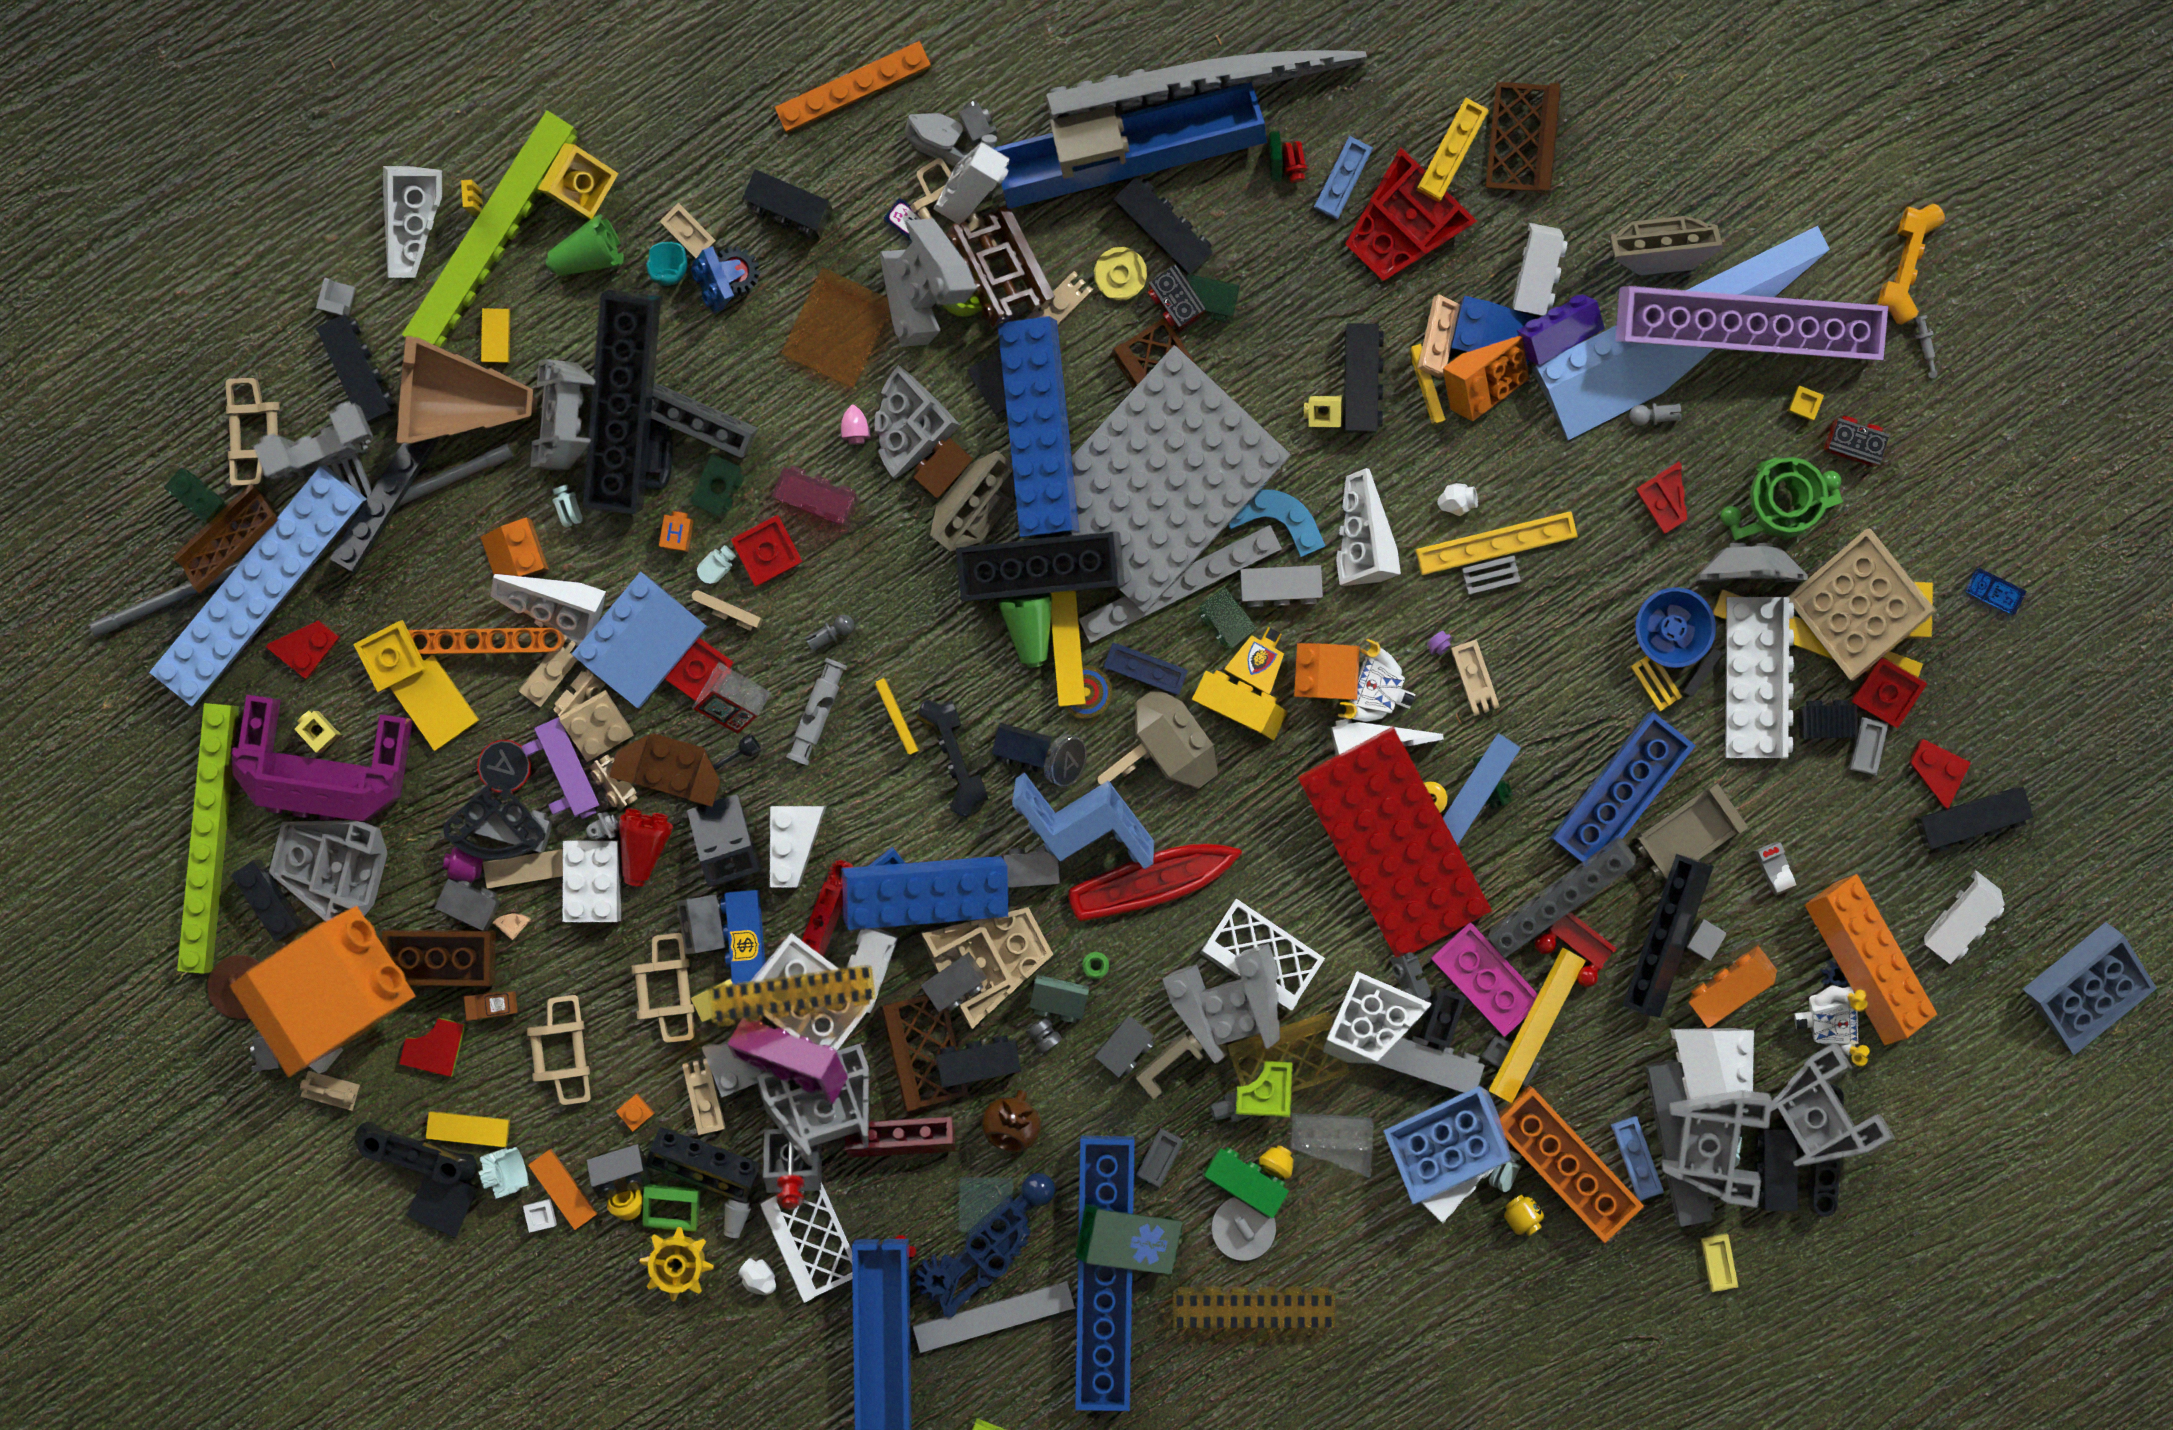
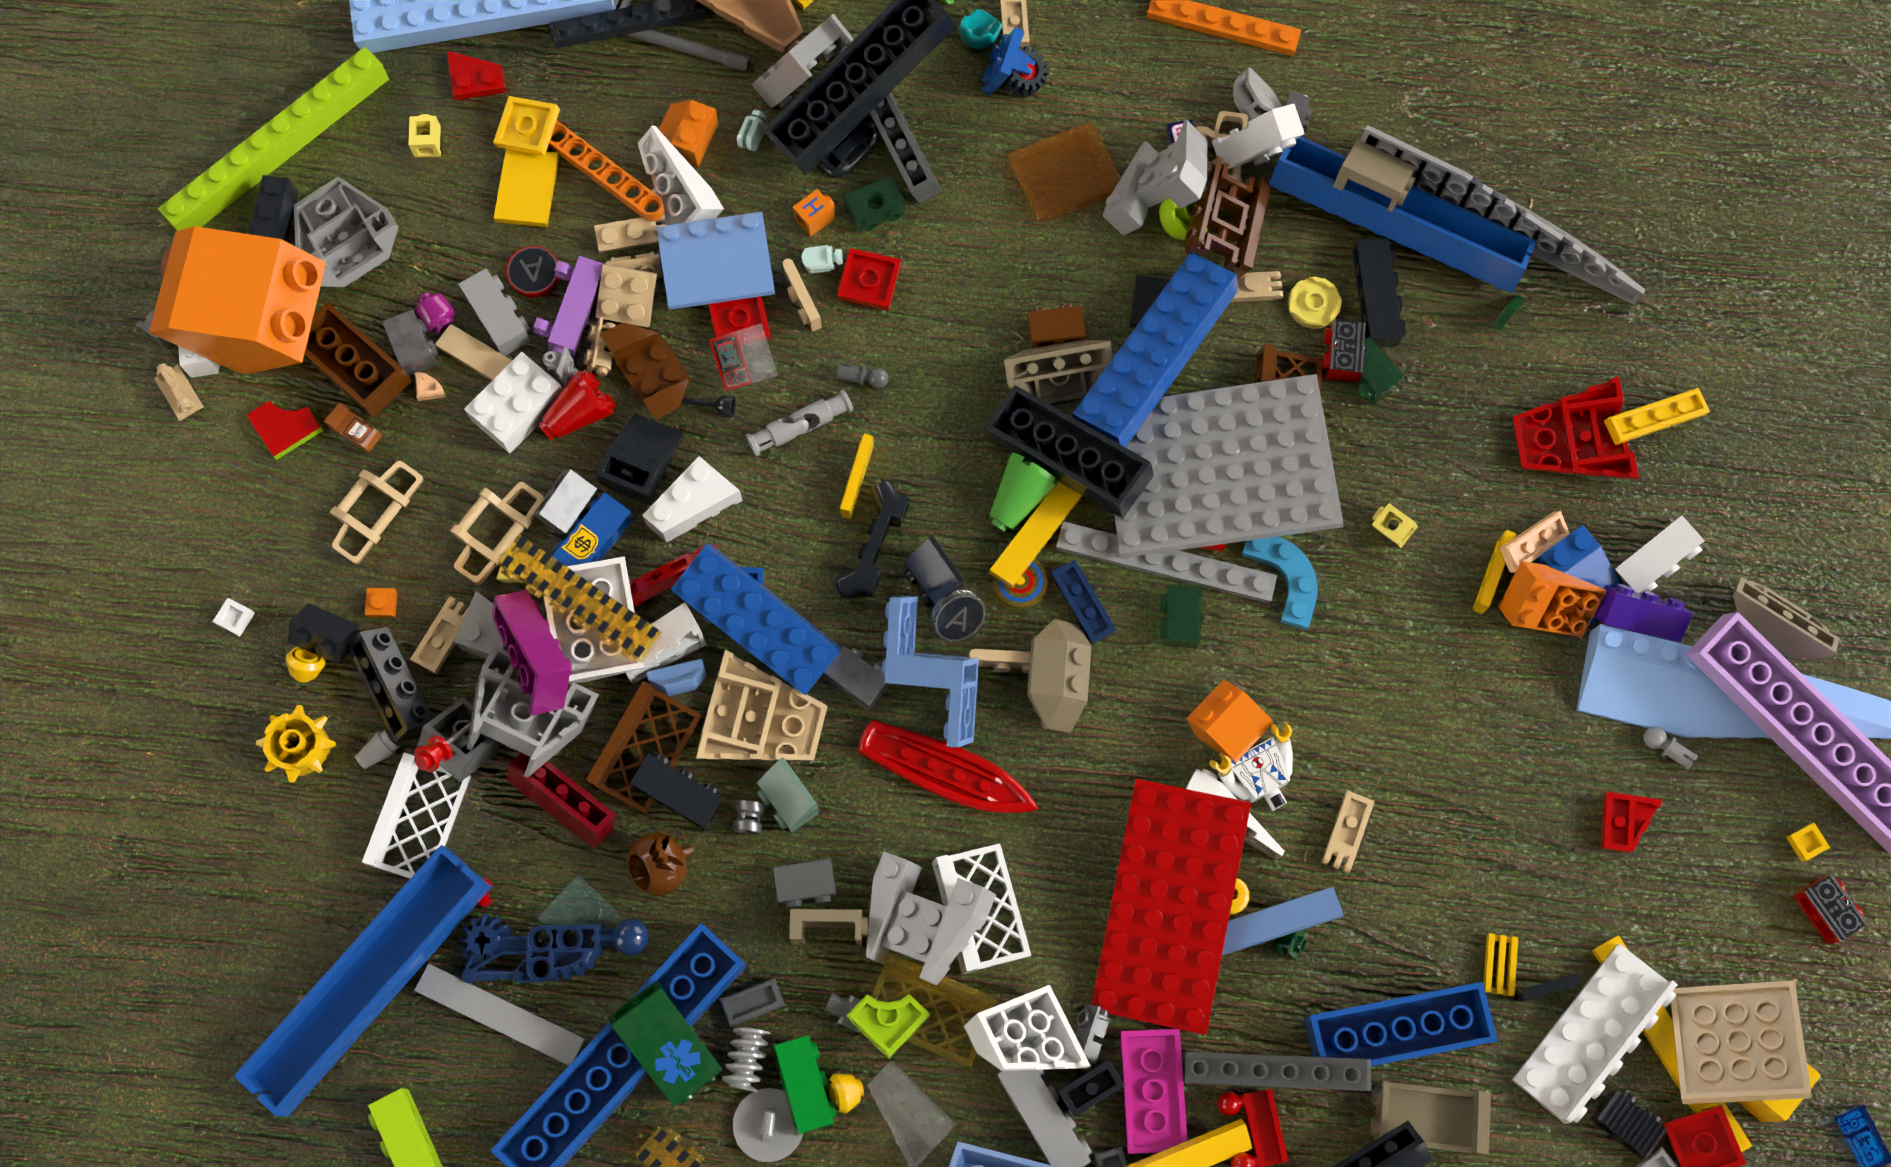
camera: 35 degrees right, 15 degrees down
magenta wedge [232,695,412,822] -> none
black plate [354,1122,477,1184] -> none
black tile [407,1174,479,1238] -> none
yellow tile [426,1111,510,1147] -> none
black beam [443,782,546,860] -> none
light aqua hair [479,1147,529,1199] -> none
orange tile [528,1149,598,1230] -> none
bright green tile [643,1184,701,1232] -> none
white rock [738,1258,776,1295] -> none
black brick [742,169,833,240] -> none
clear pink wedge [772,465,860,528] -> none
bright pink plate [841,405,870,445] -> none
light grey brick [875,365,960,478] -> none
flat silver brick [921,952,987,1012] -> none
bright green plate [1082,952,1109,979] -> none
yellow wedge [1192,670,1288,741] -> none
yellow torso [1224,627,1284,694] -> none
light grey brick [1240,565,1323,607] -> none
red arm [1282,141,1308,183] -> none
medium blue tile [1313,136,1373,220] -> none
white wedge [1336,468,1401,586] -> none
black brick [1343,323,1384,434] -> none
yellow tile [1415,511,1578,576] -> none
medium lavender plate [1427,631,1452,655] -> none
white rock [1437,483,1478,516] -> none
light grey tile [1462,556,1521,595] -> none
reddish brown fence [1486,82,1561,195] -> none
blue piece [1635,587,1716,667] -> none
light grey wedge [1695,543,1808,582] -> none
bright green piece [1720,457,1843,540] -> none
none -> medium blue slope [647,659,707,696]
none -> light grey piece [722,1027,771,1093]

